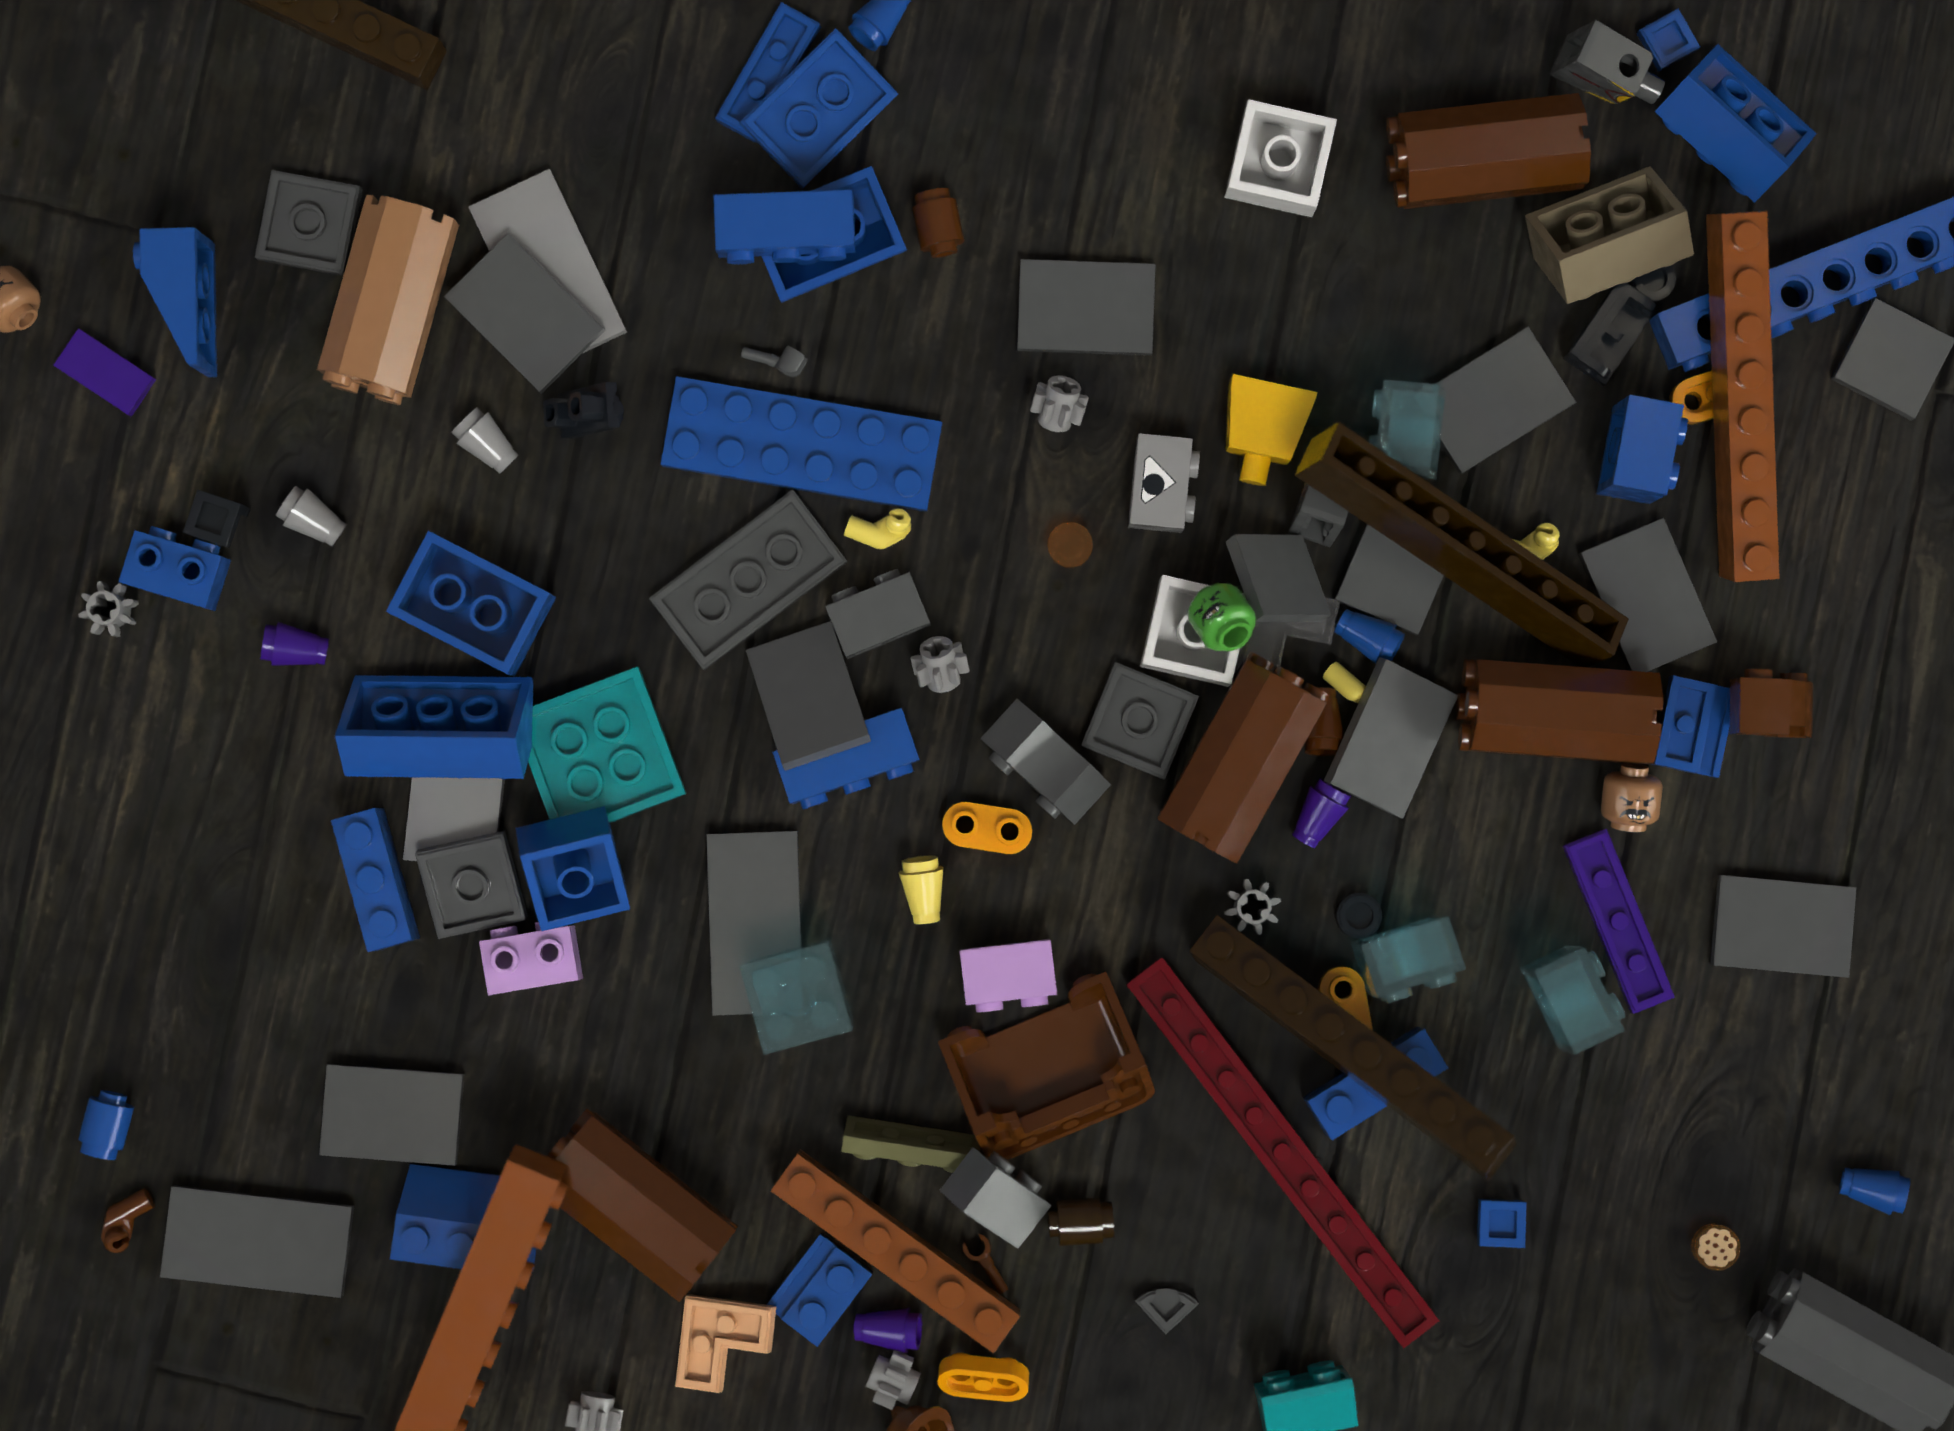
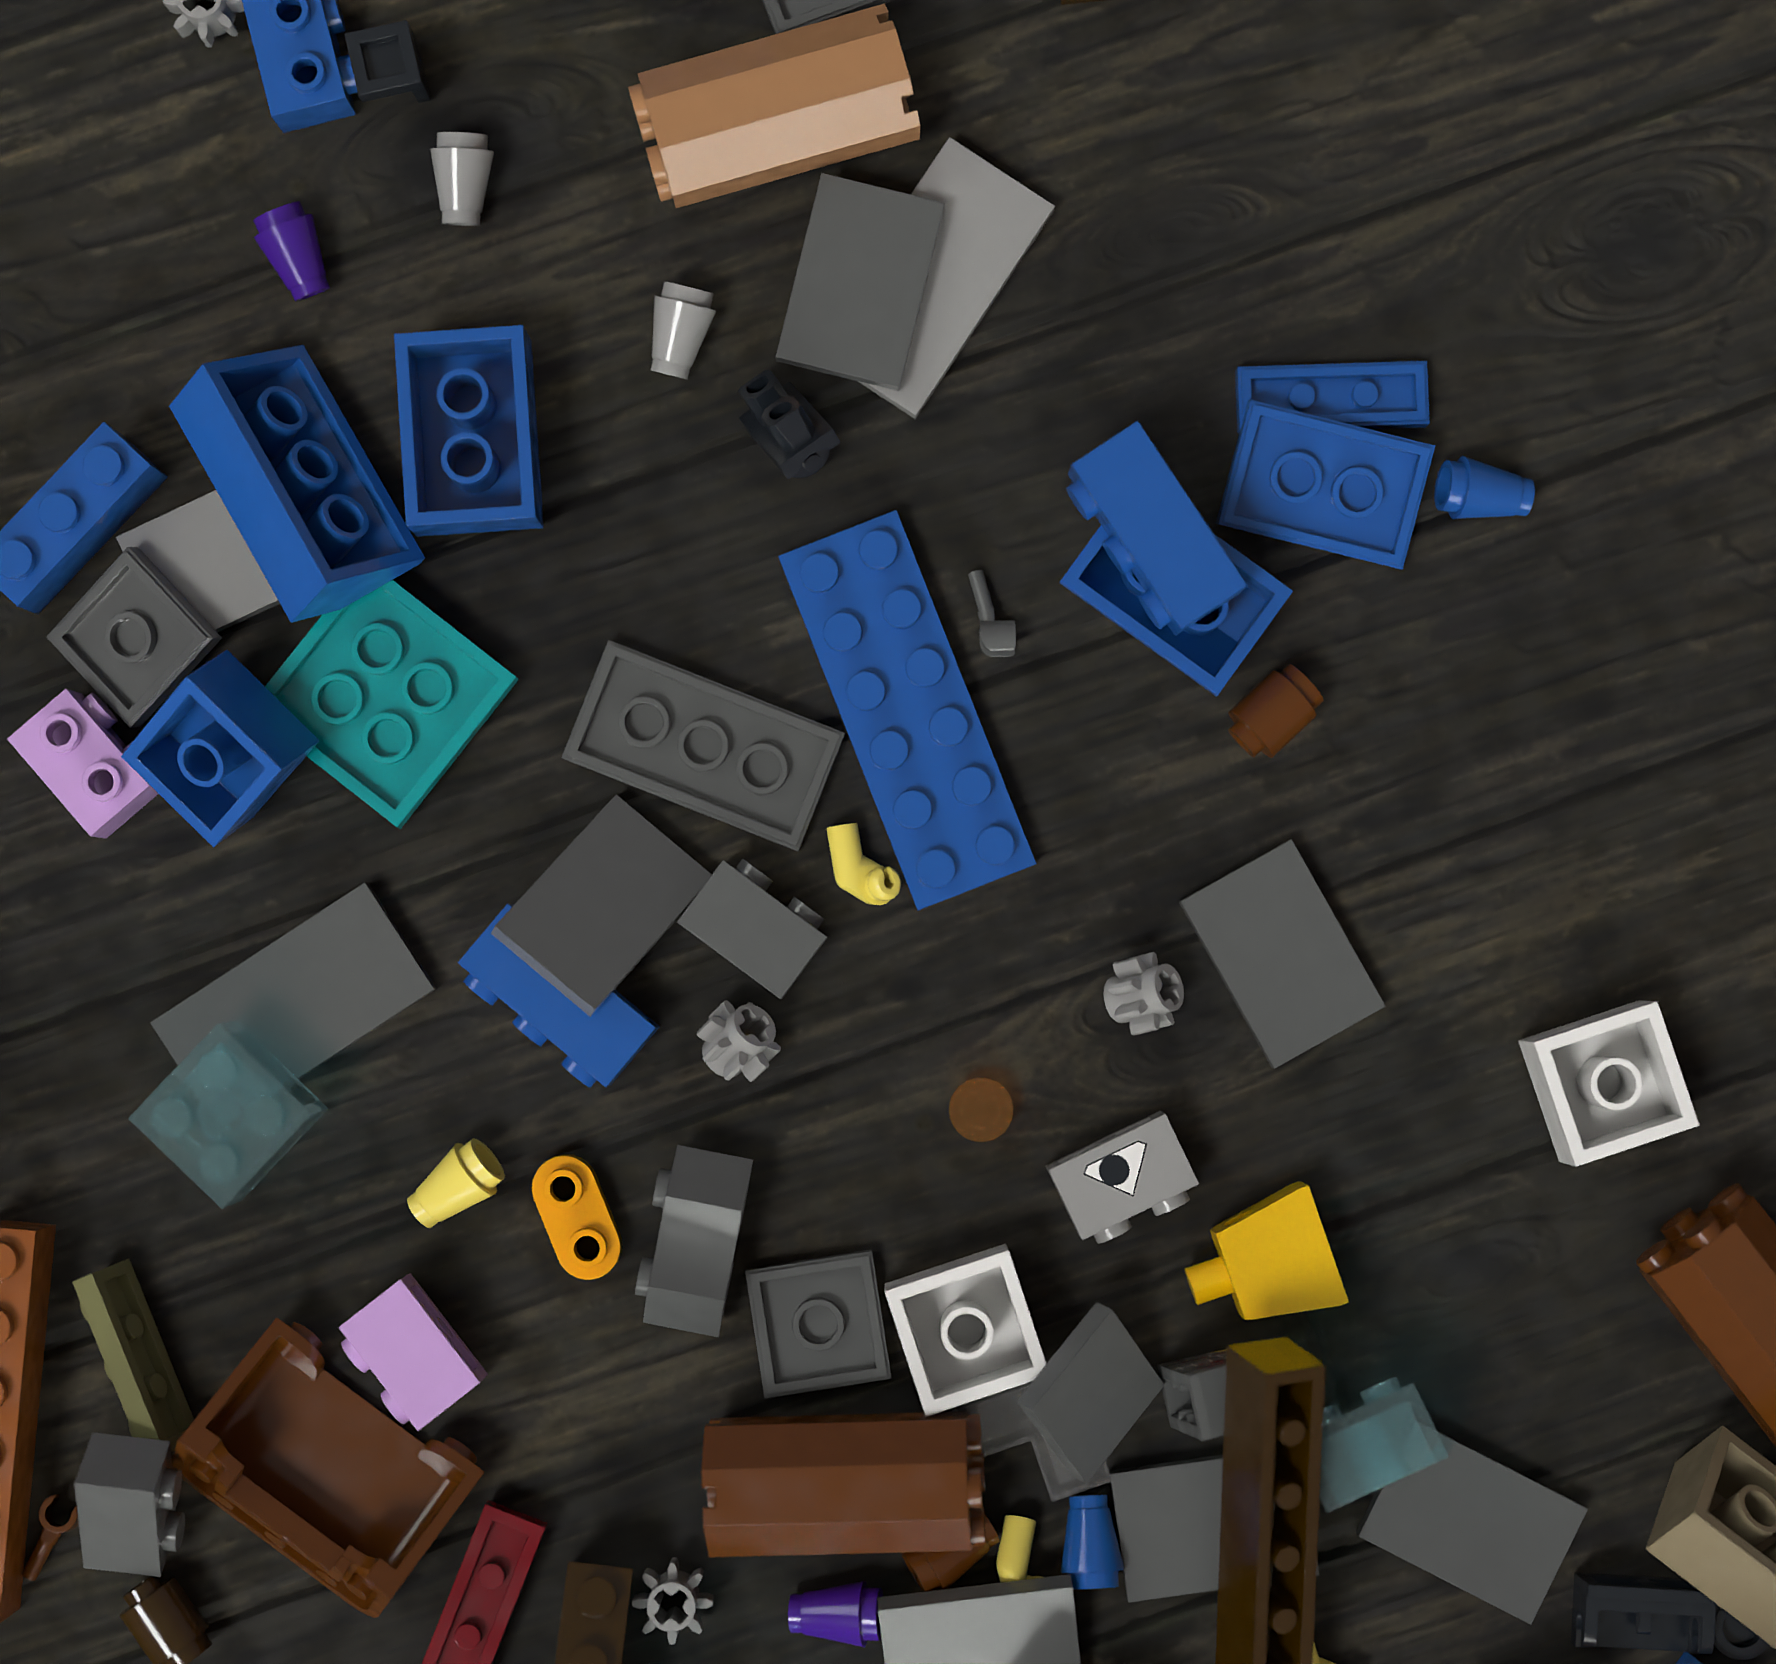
camera: 55 degrees right, 0 degrees up
bright green head [1188,583,1256,651] -> none

